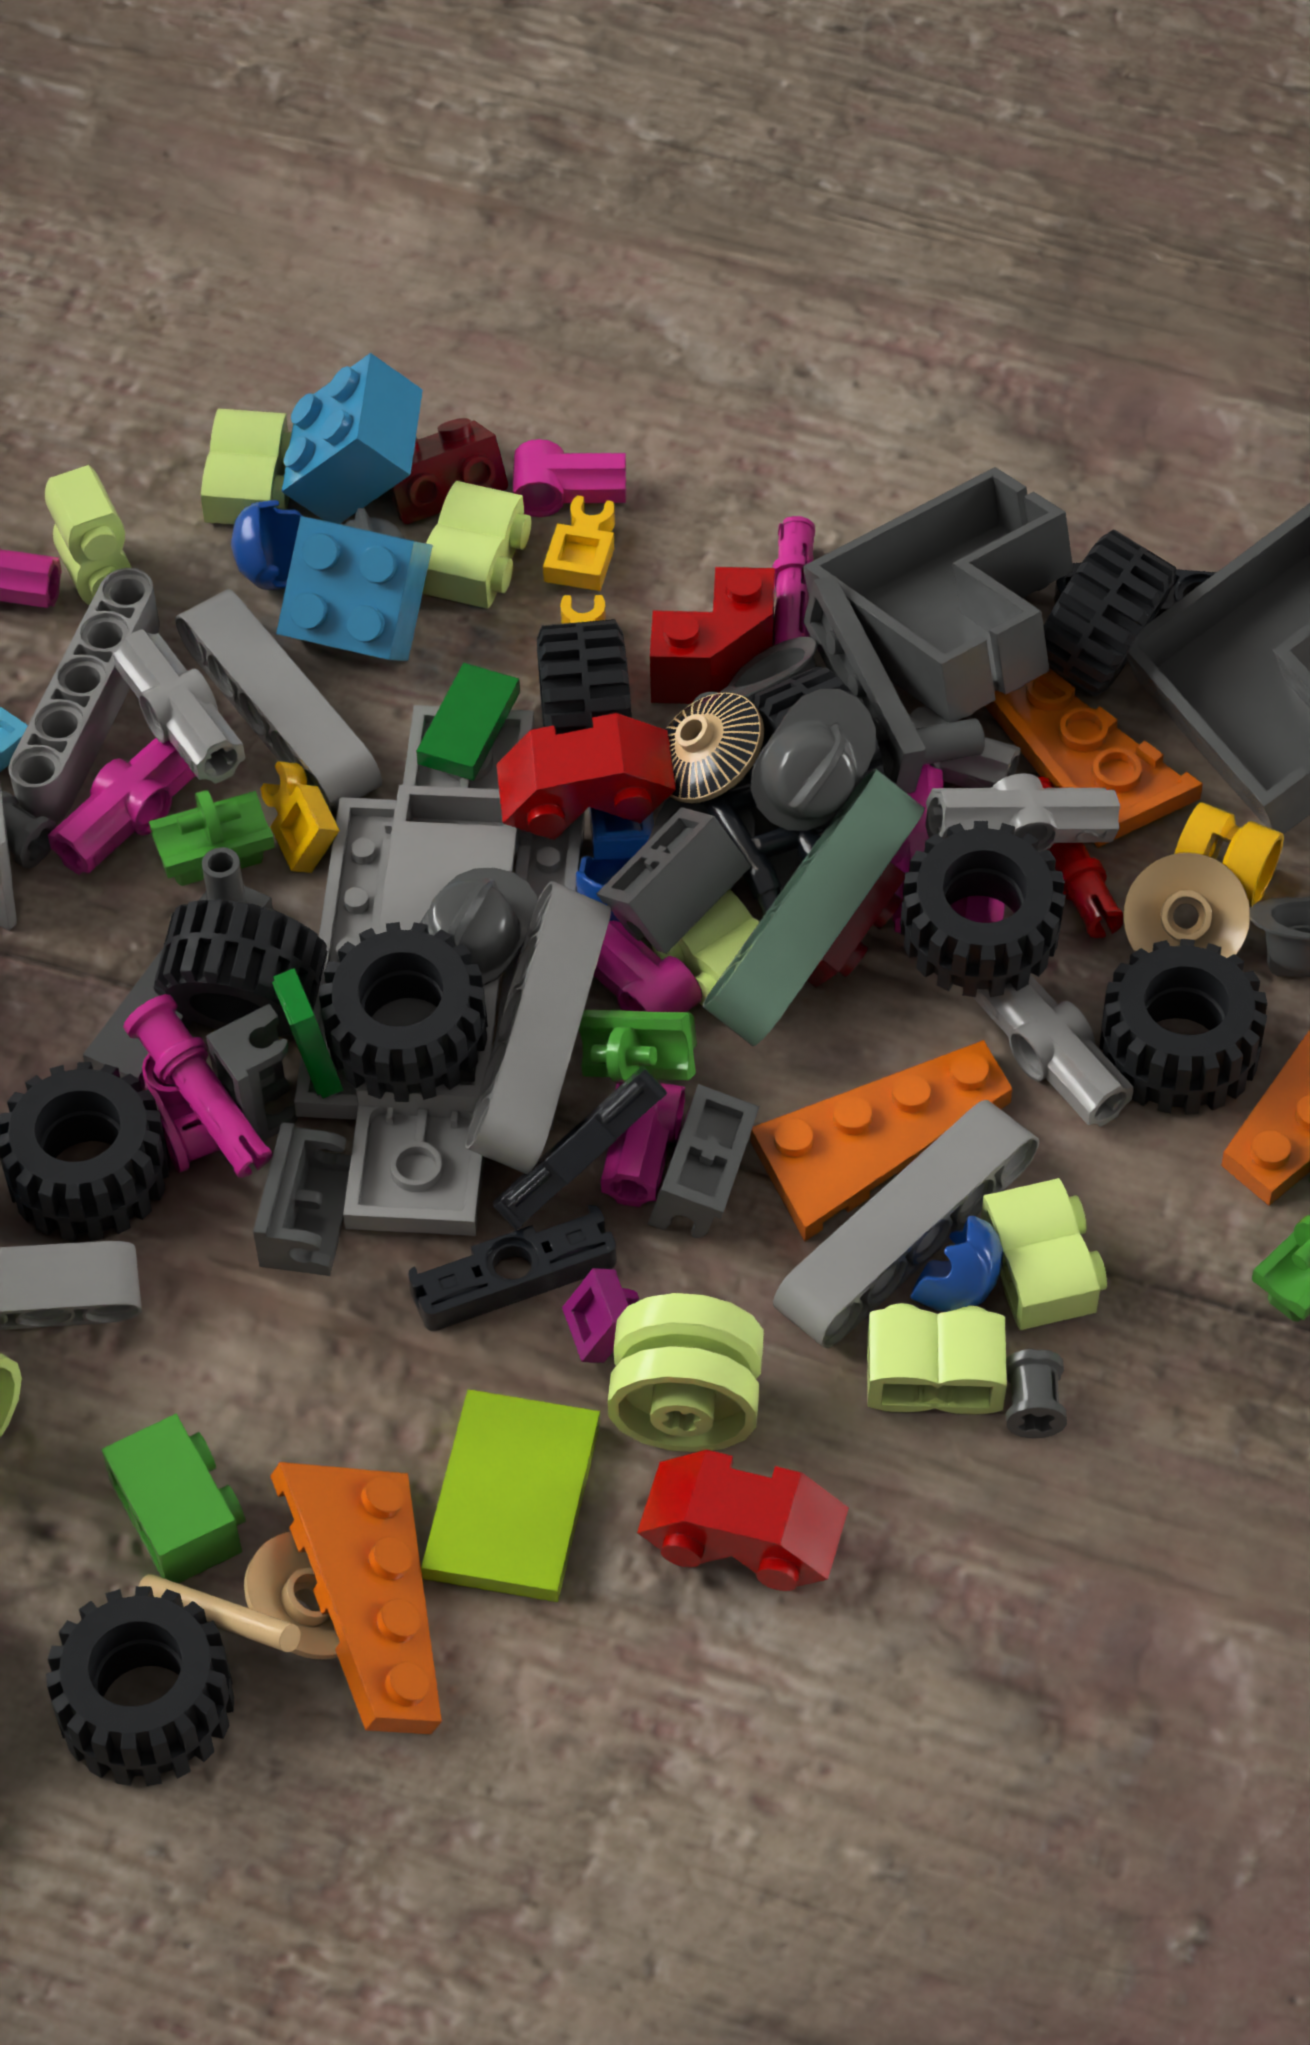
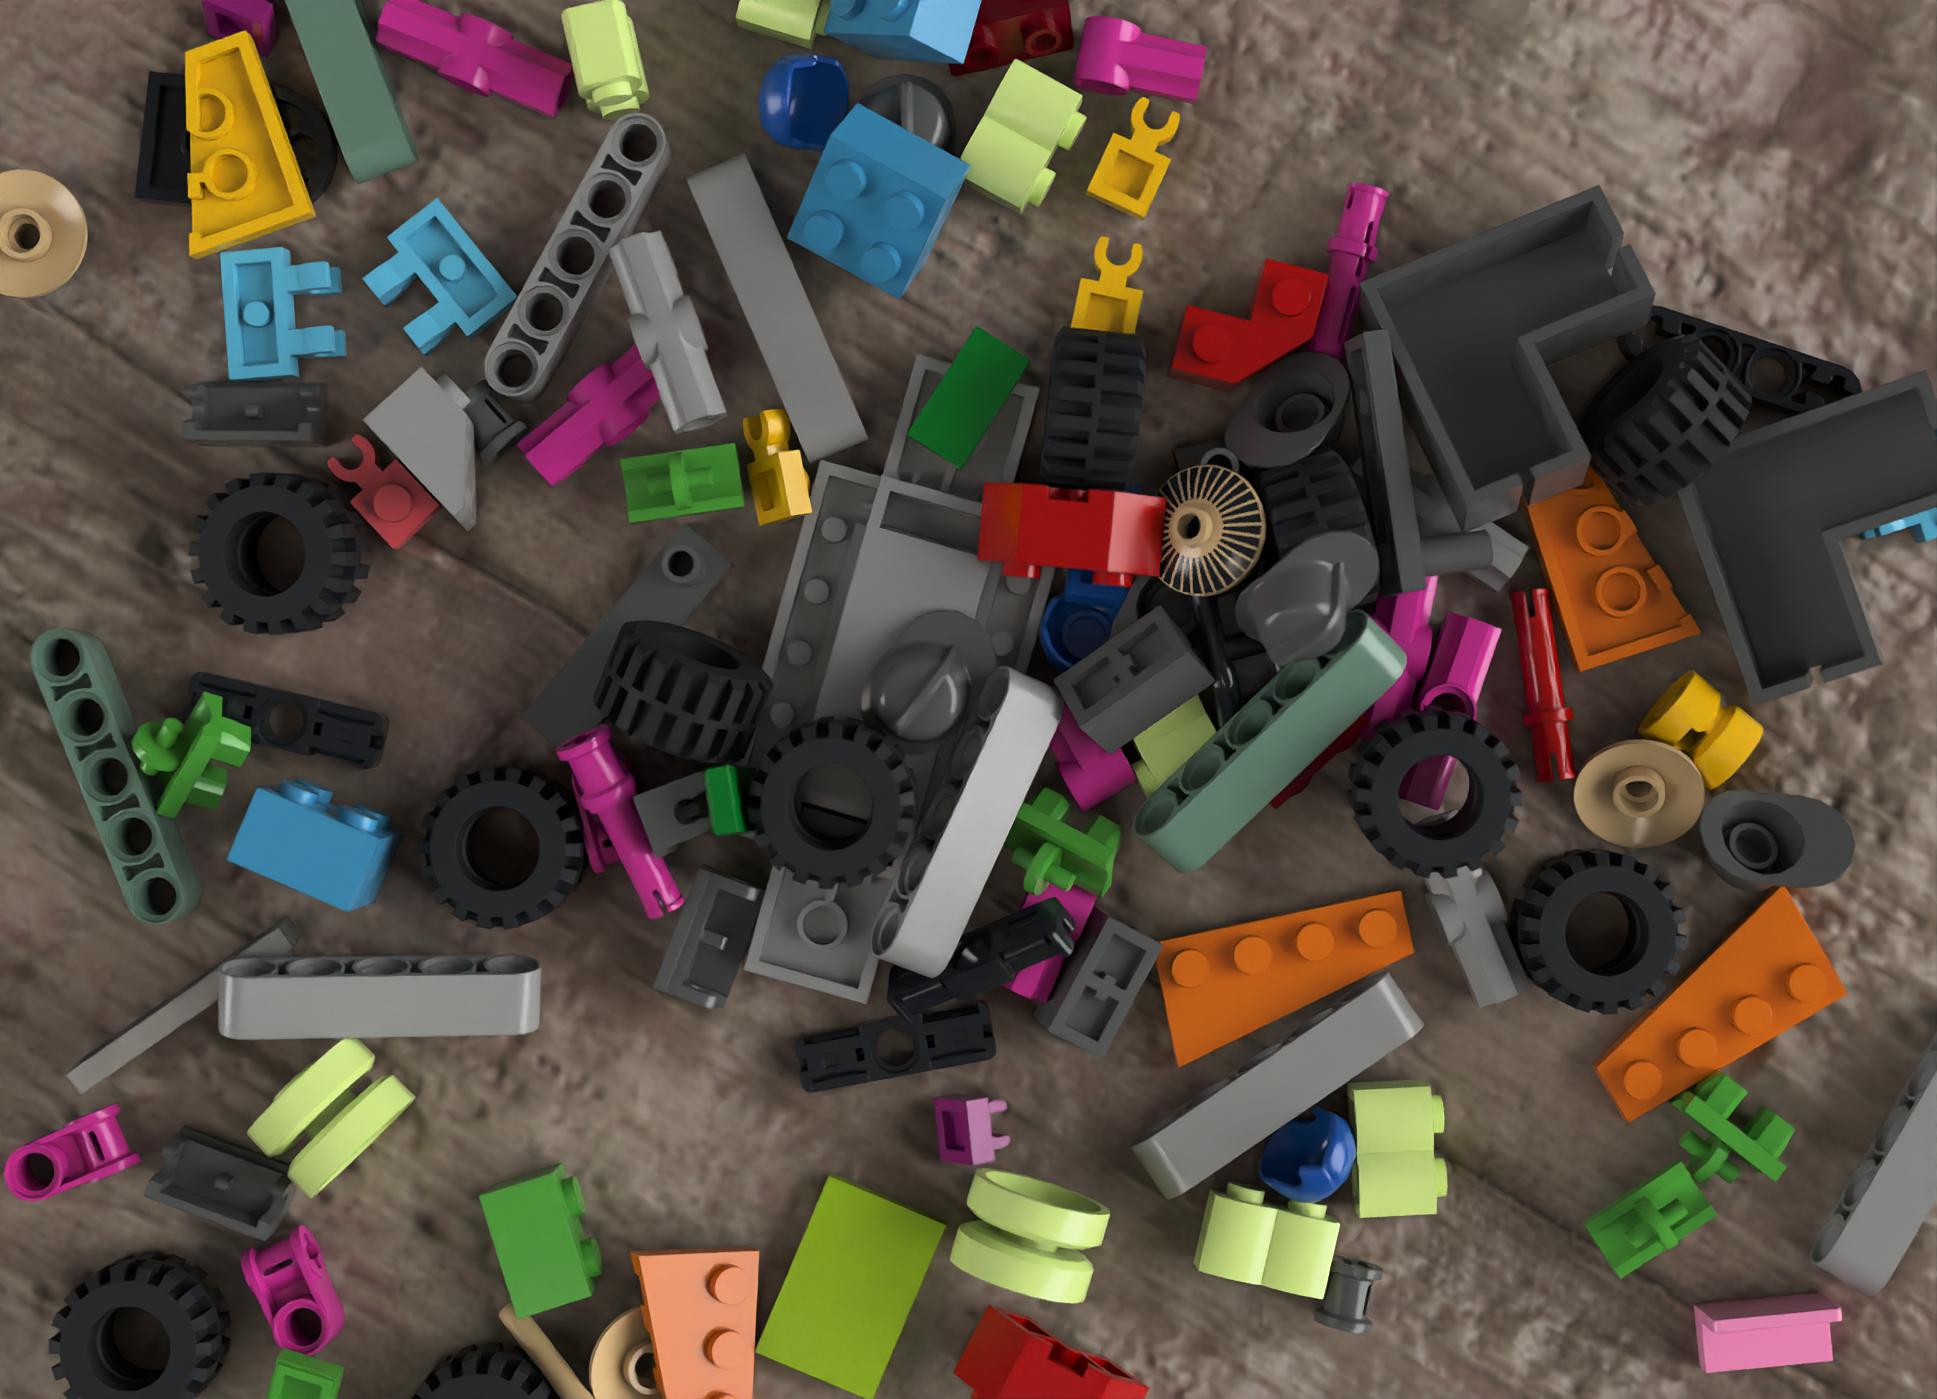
camera: 10 degrees right, 35 degrees up
light grey piece [925,773,1120,852] -> none

